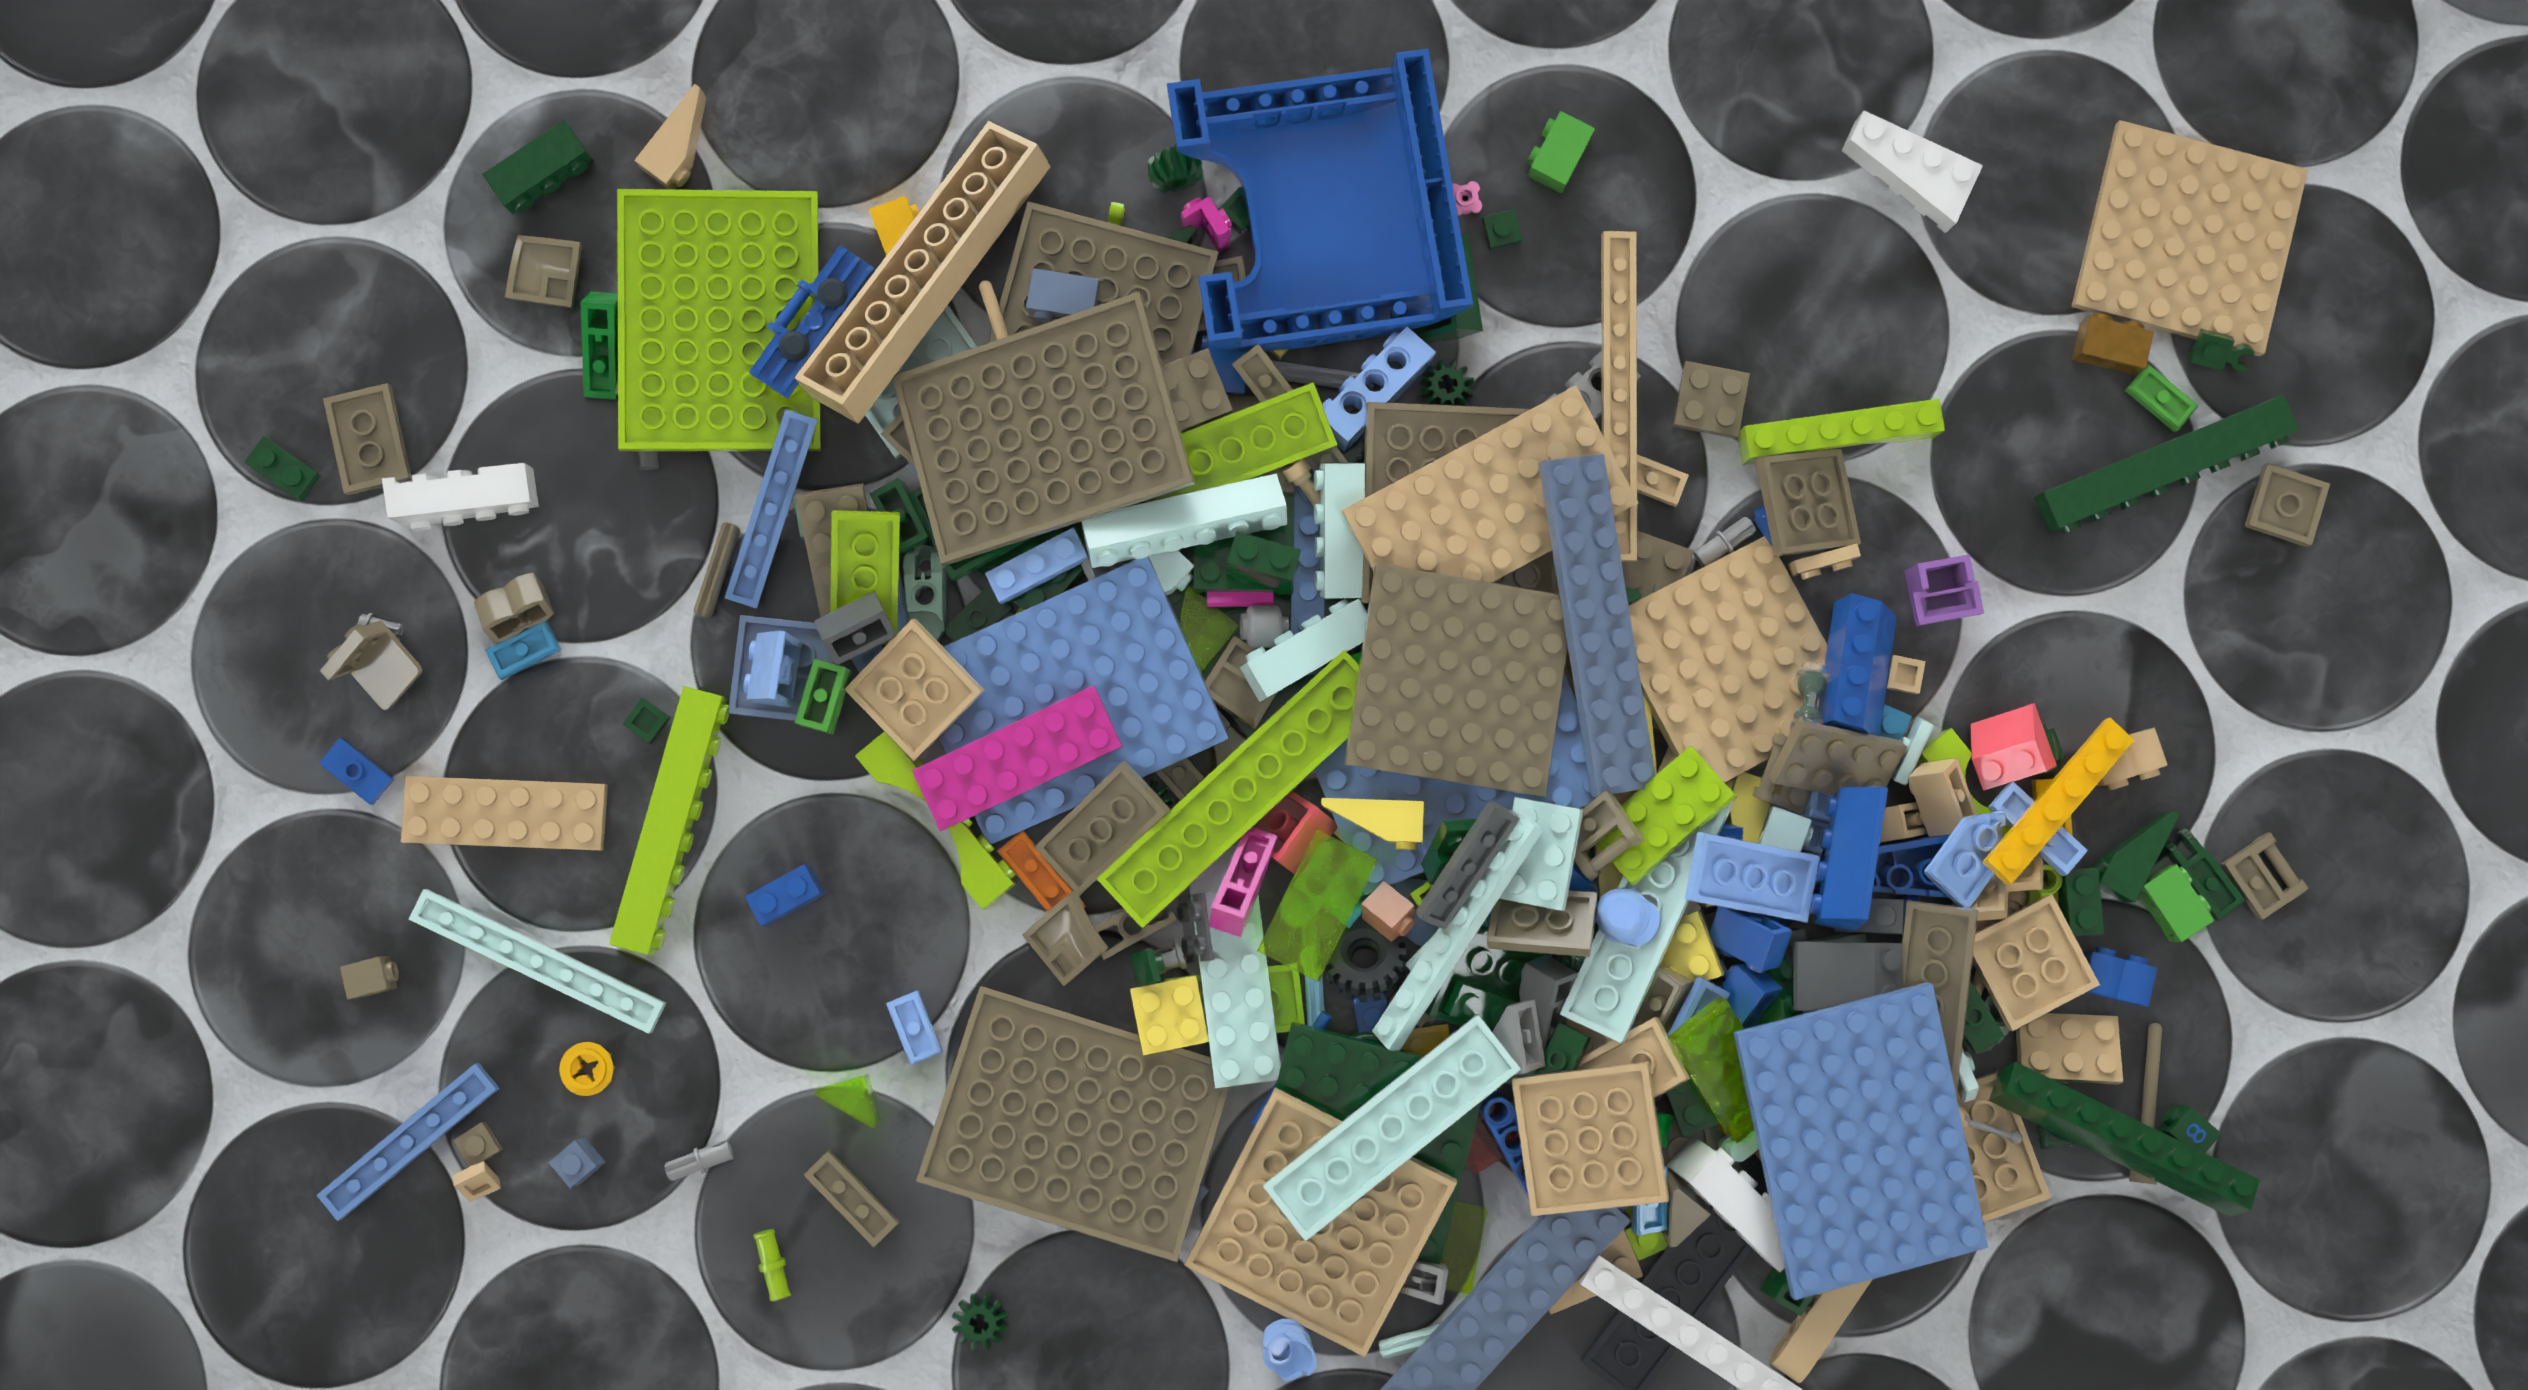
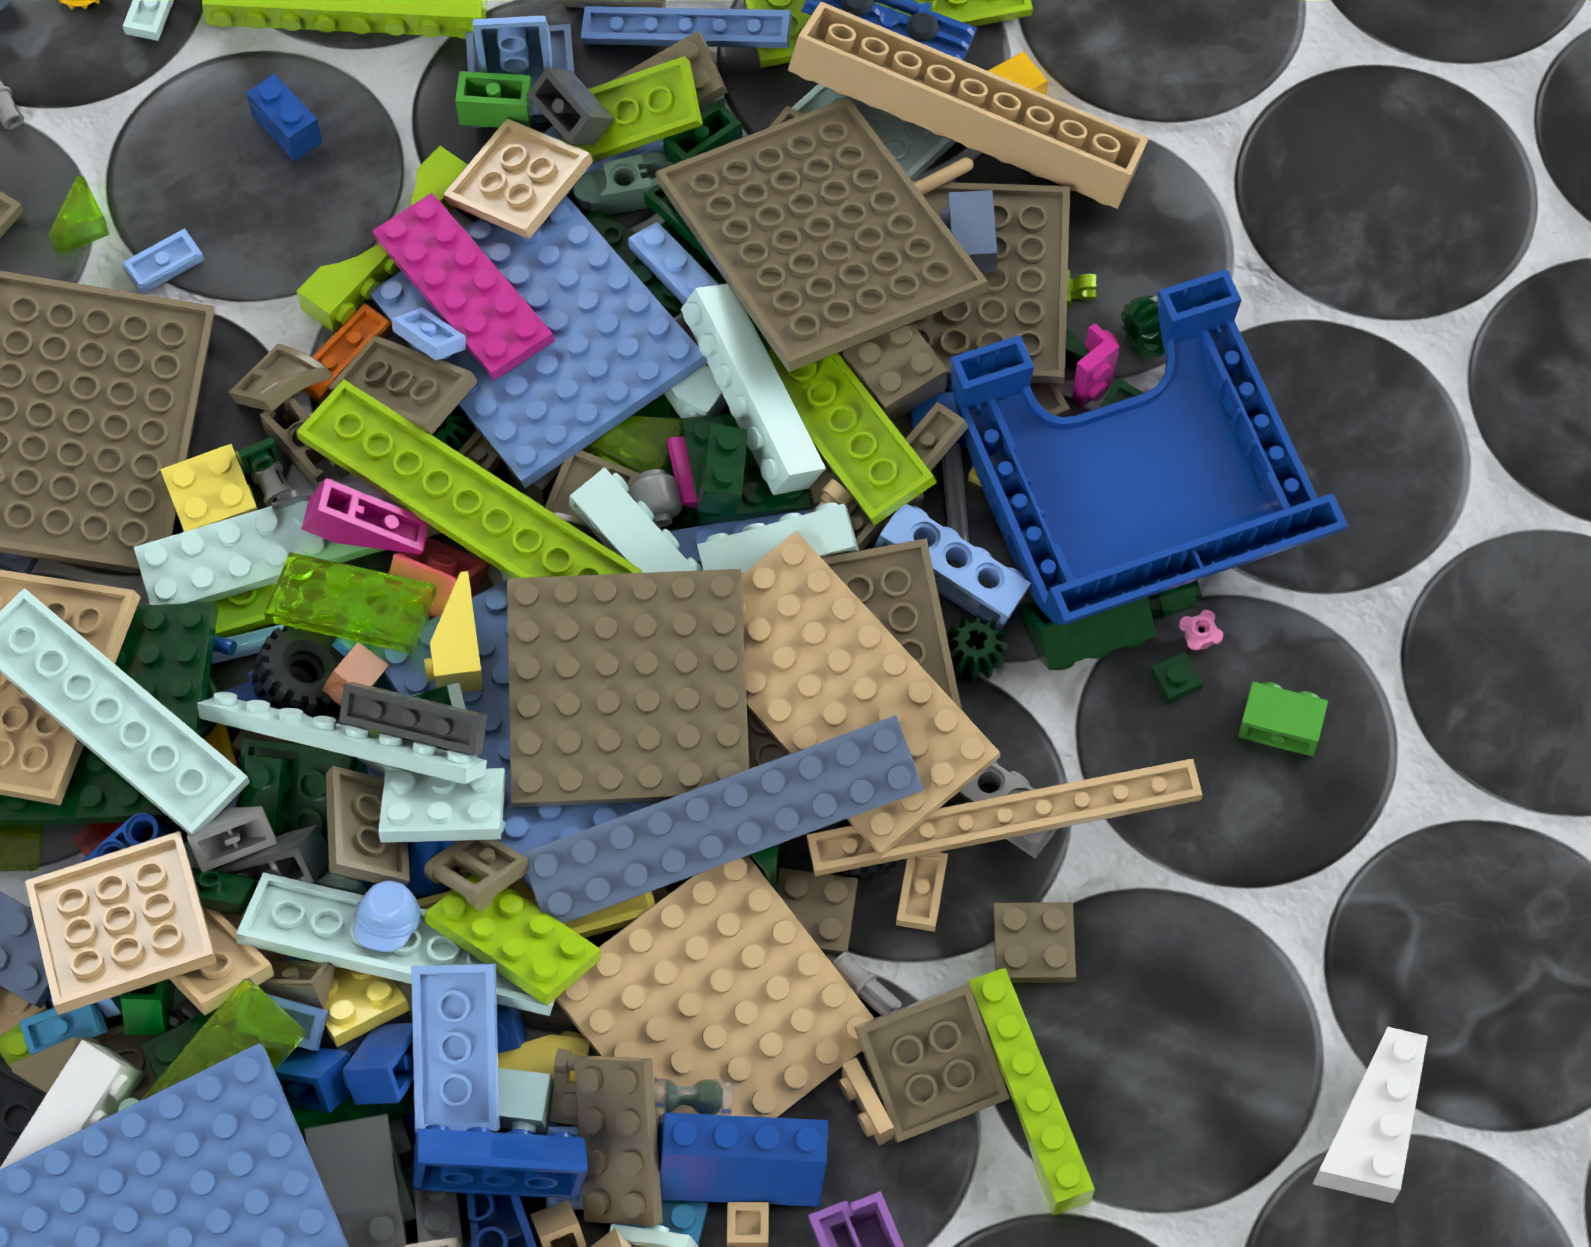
camera: 85 degrees right, 20 degrees down
none -> light blue plate [392,307,466,361]

